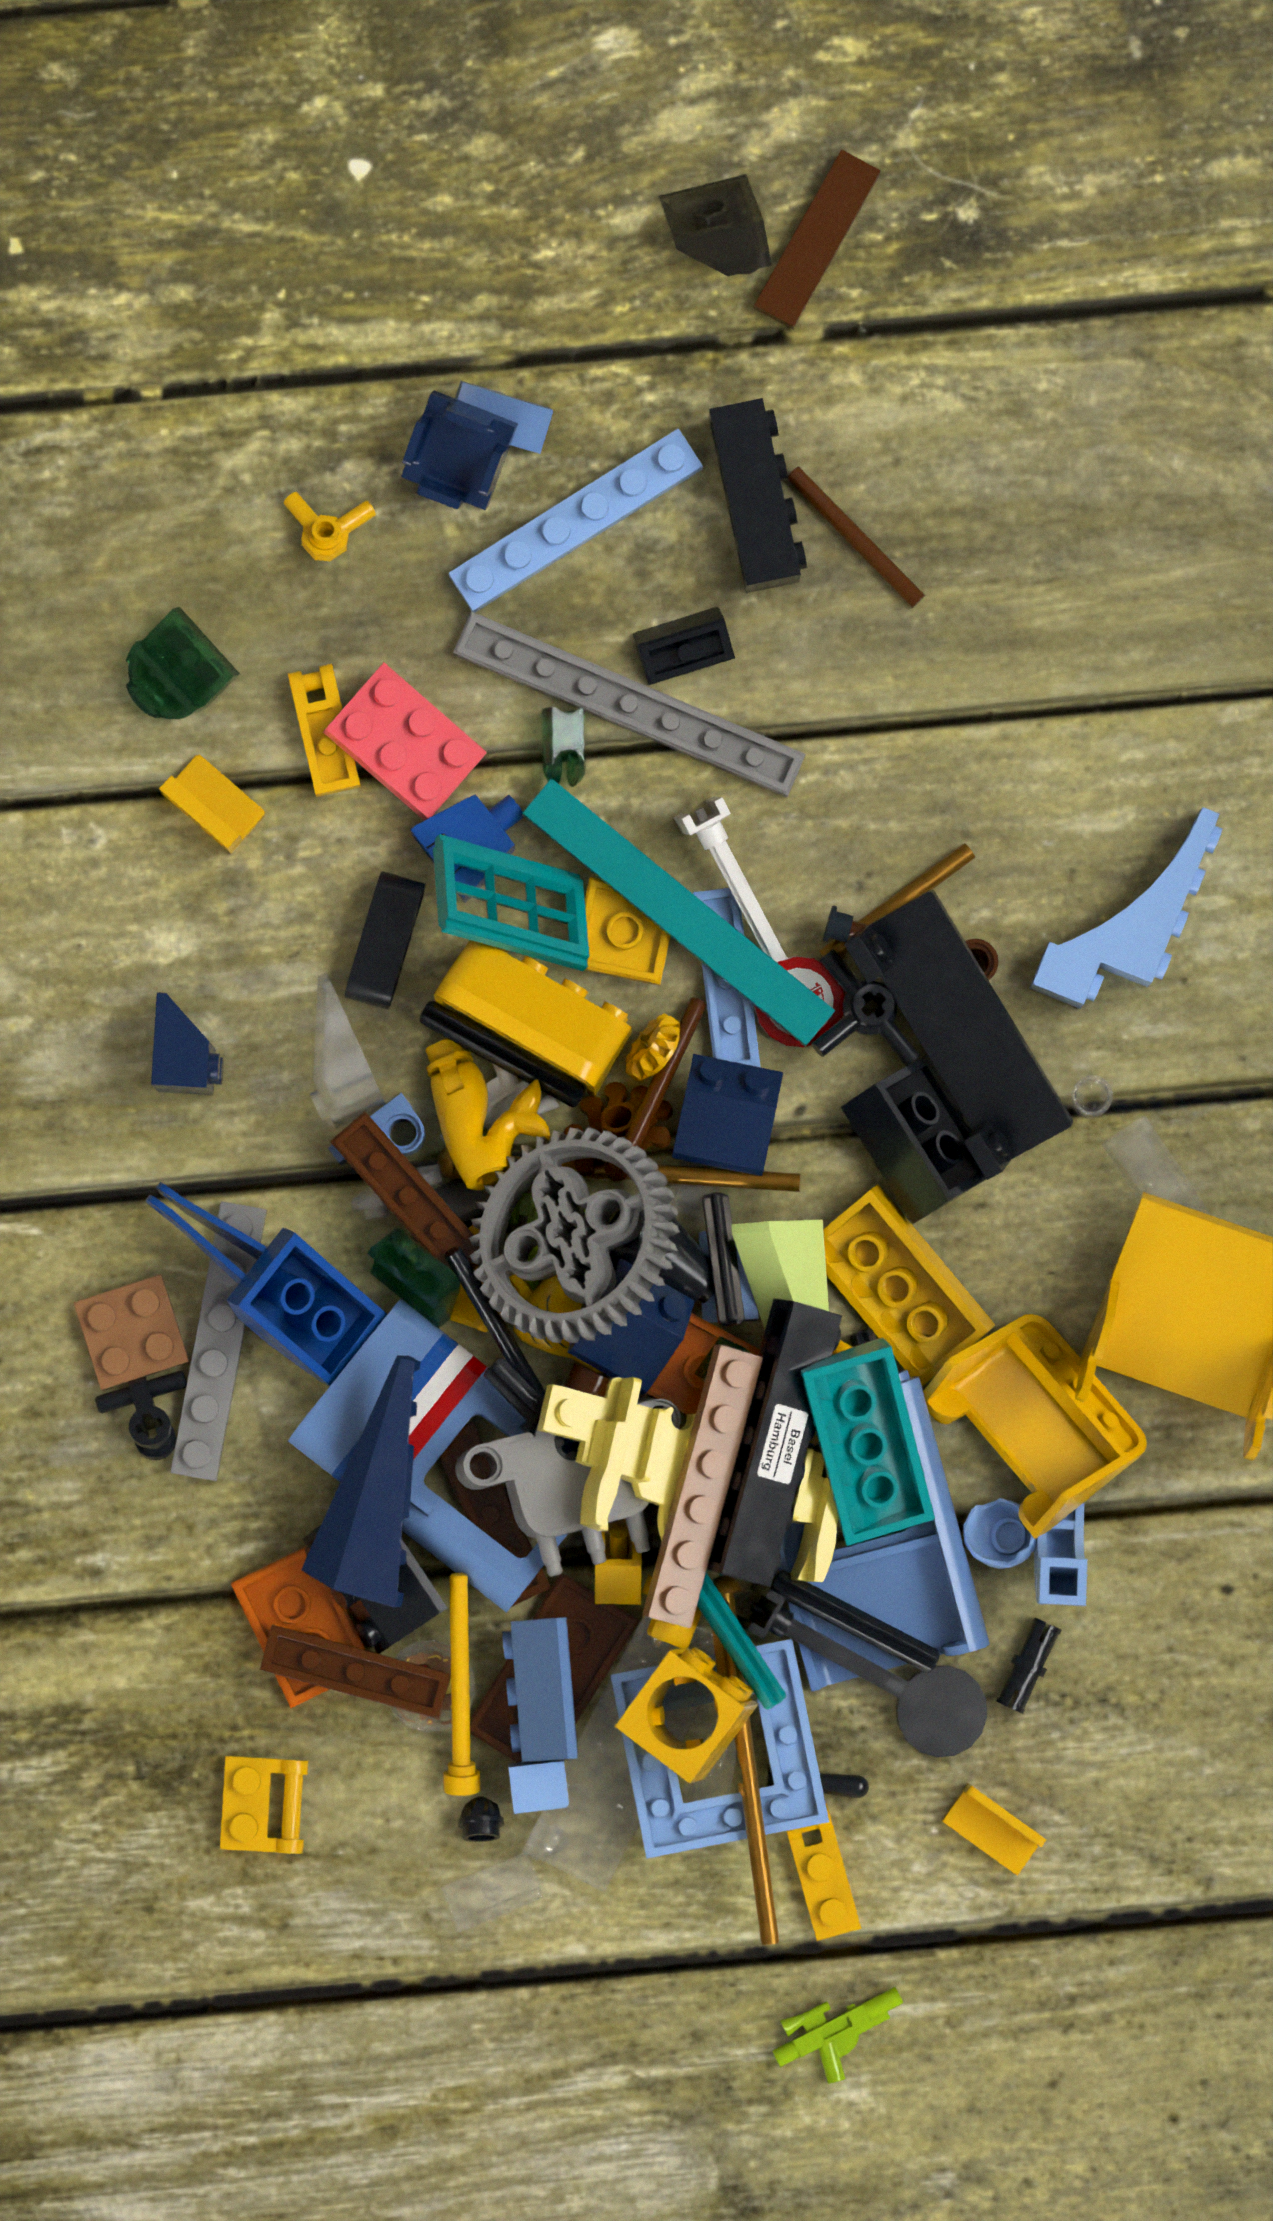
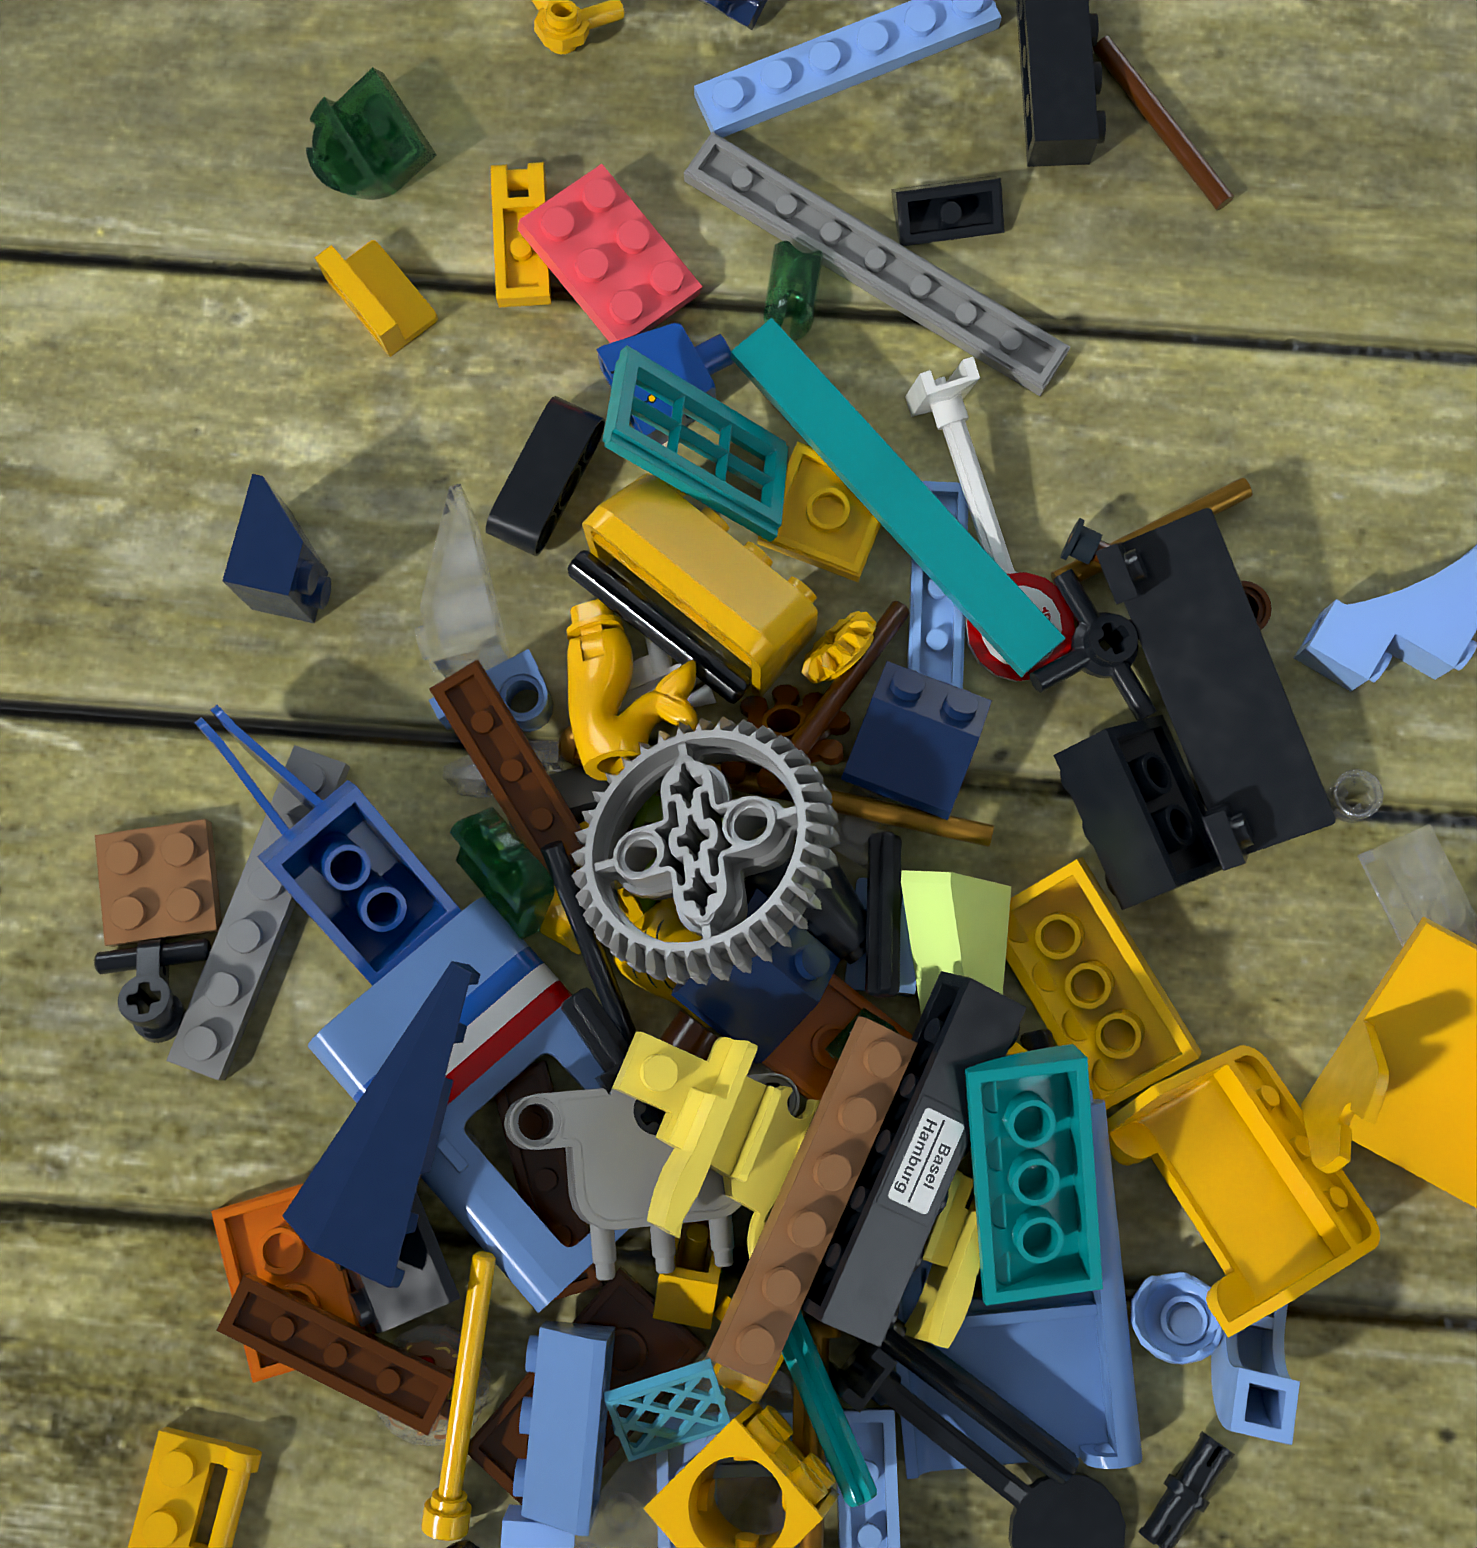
camera: 15 degrees right, 5 degrees down
none -> medium azure window [603,1358,731,1462]

